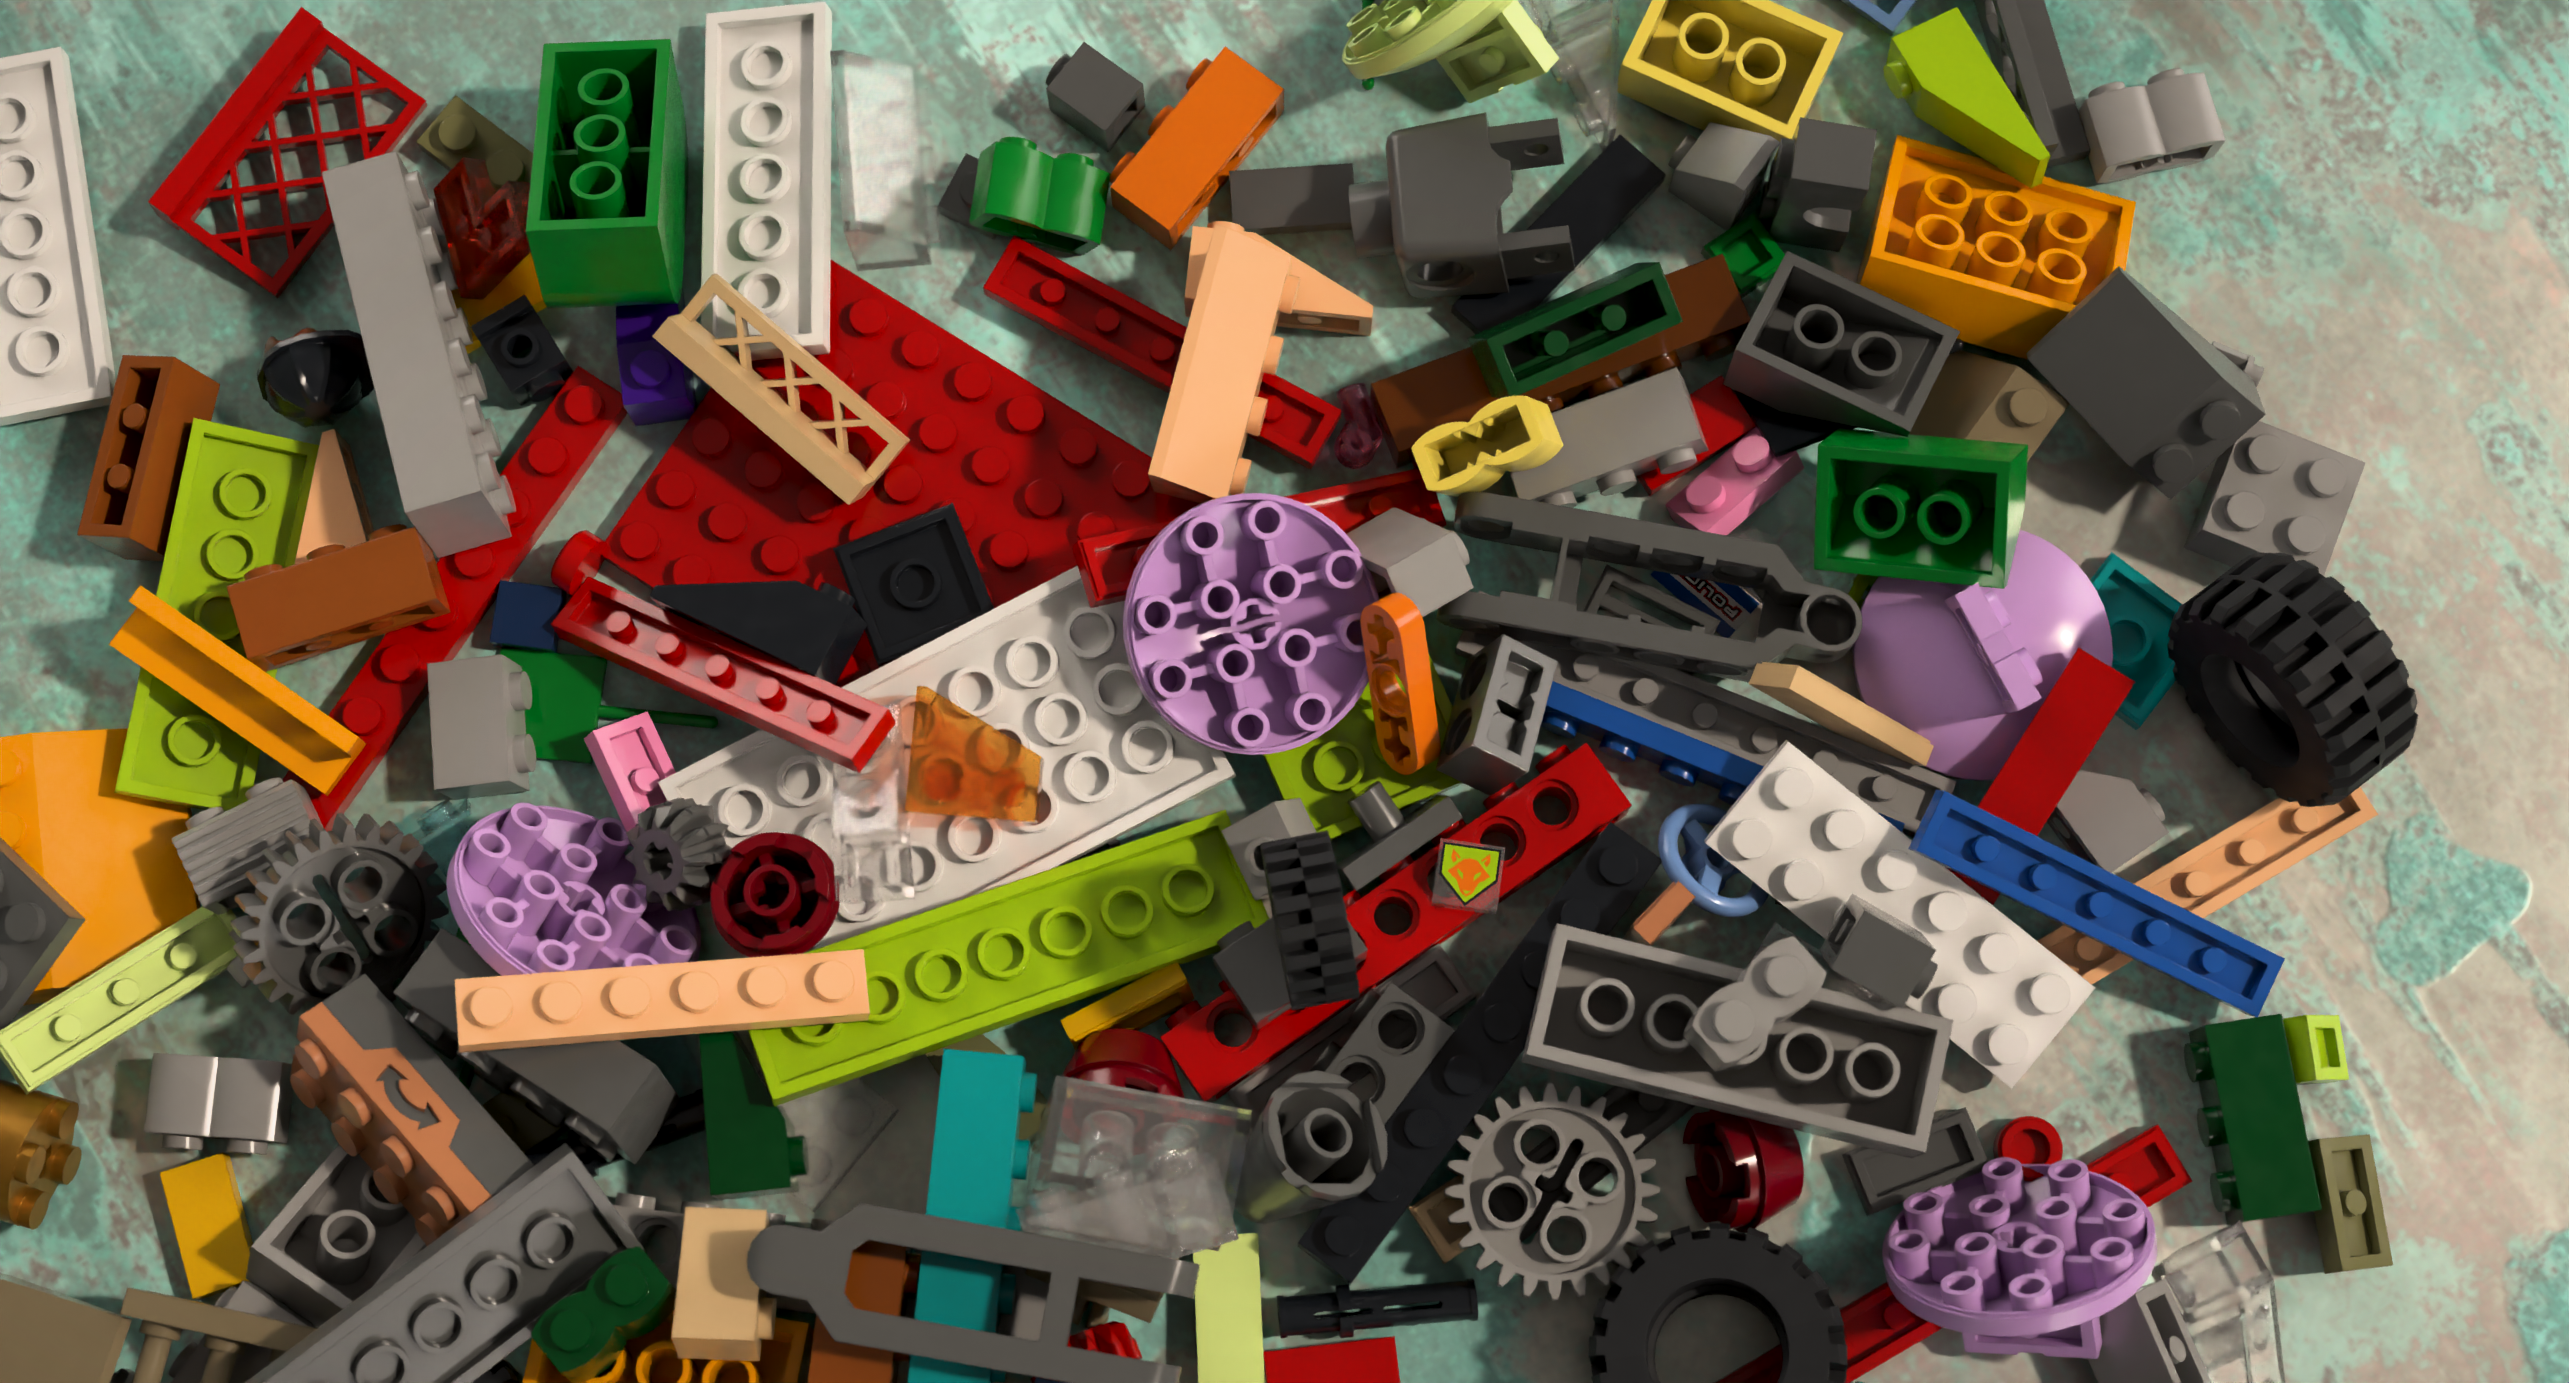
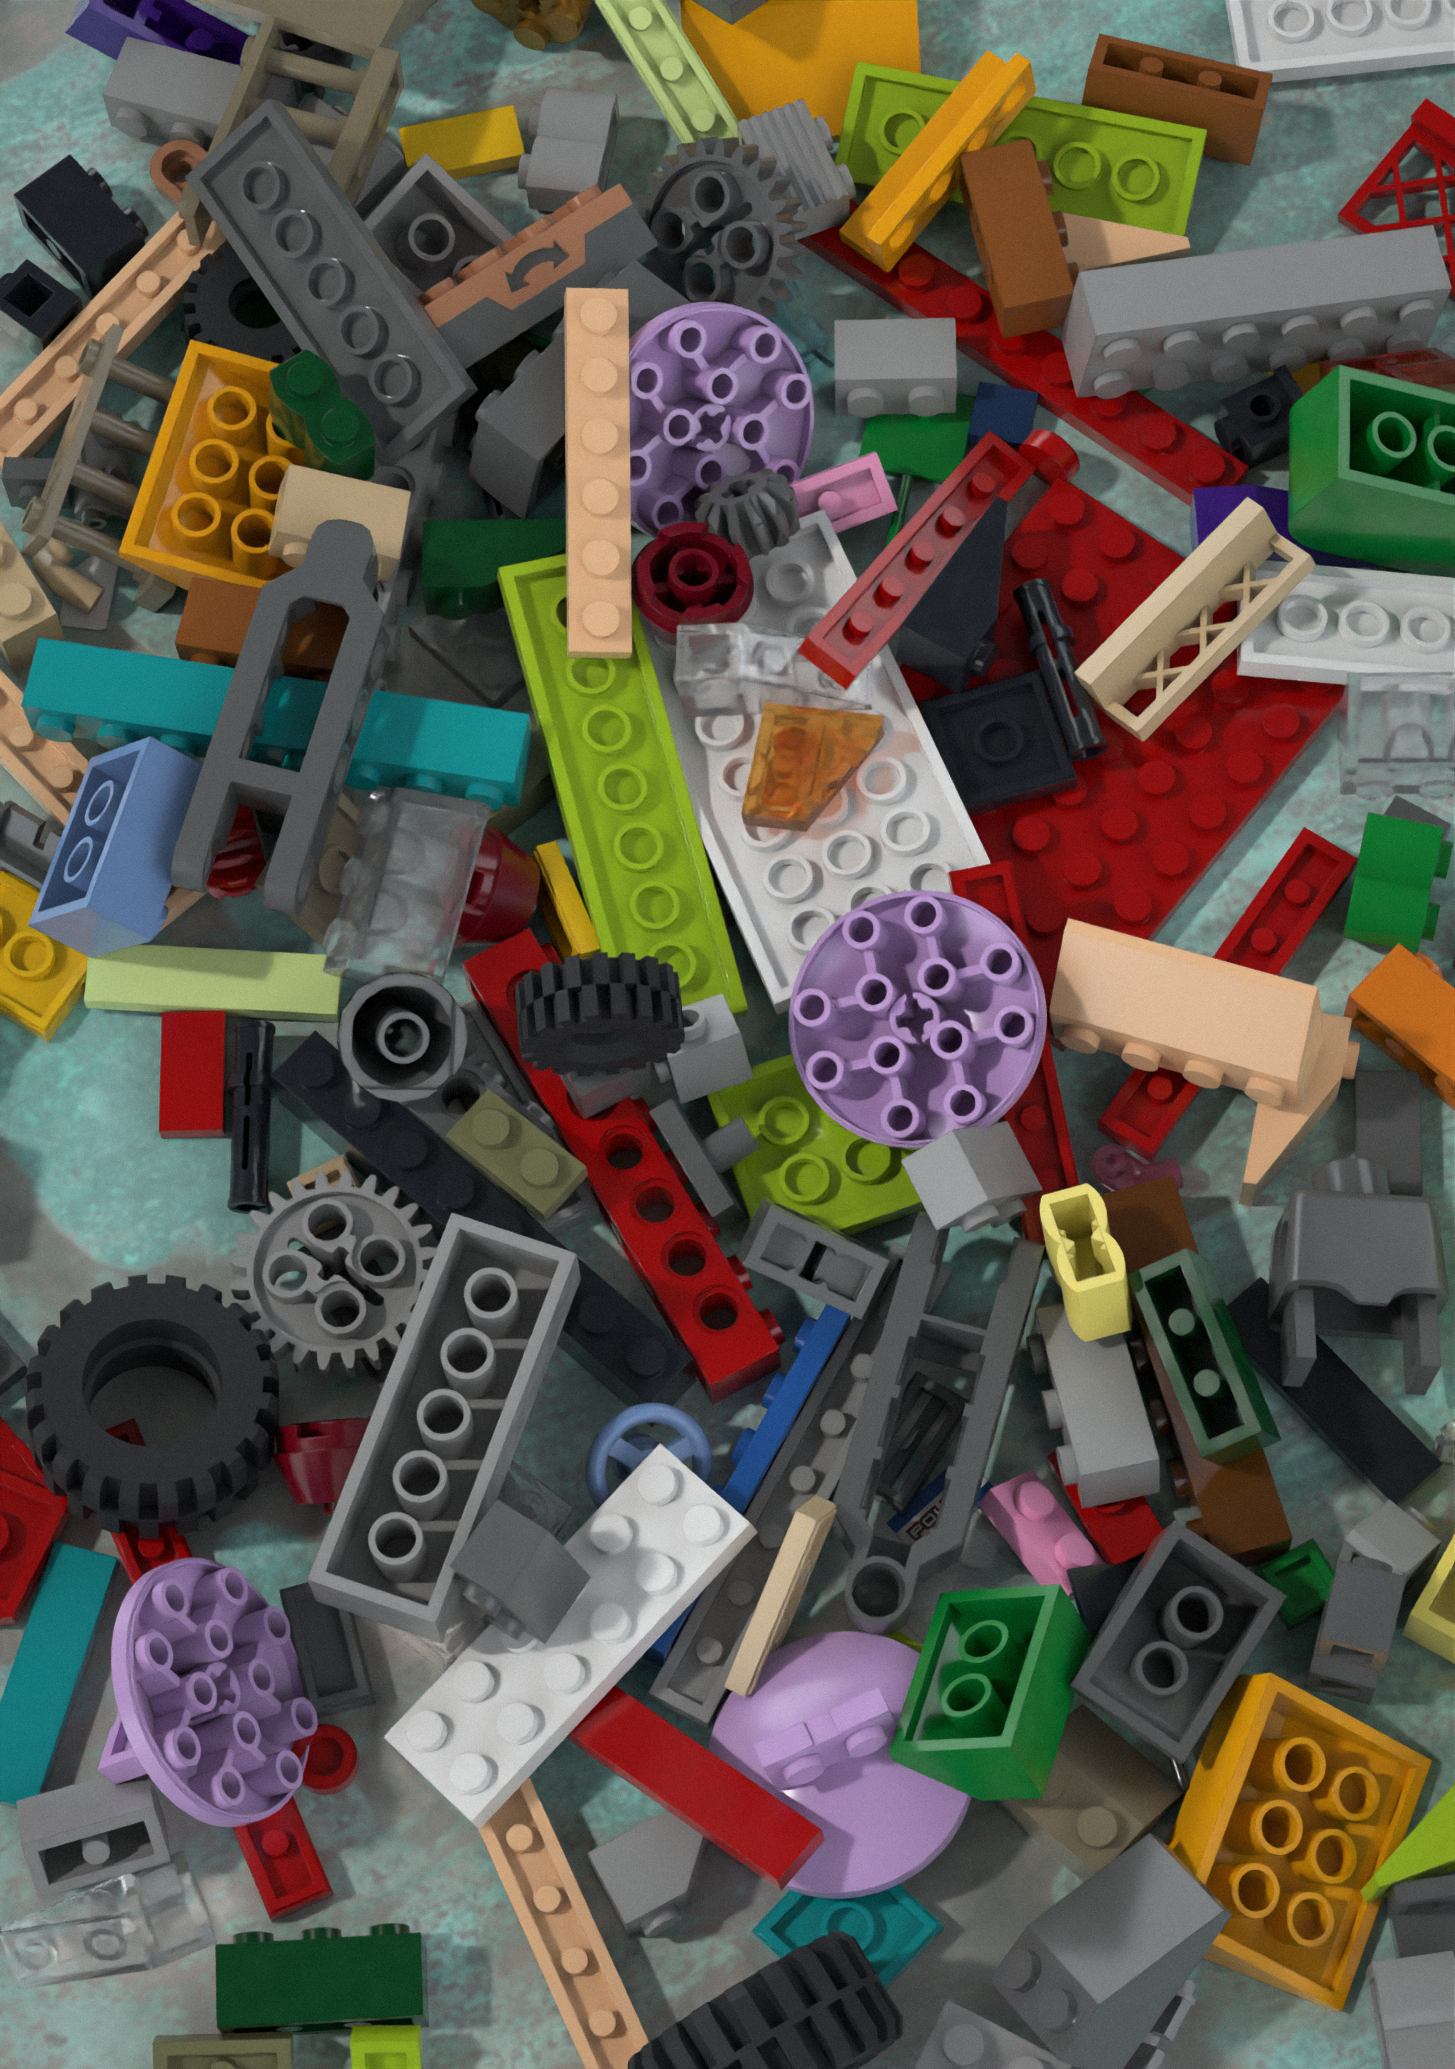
camera: 100 degrees right, 10 degrees down
black piece [256,327,374,428] -> none
clear slope [1015,1146,1239,1259] -> none
orange beam [1360,592,1441,775] -> none
tile [1431,838,1505,915] -> none
nougat tile [1623,881,1695,946] -> none
light grey brick [1683,936,1827,1071] -> none
blue plate [1908,789,2285,1017] -> none
none -> olive plate [446,1088,588,1223]
none -> black pin [1013,578,1109,762]

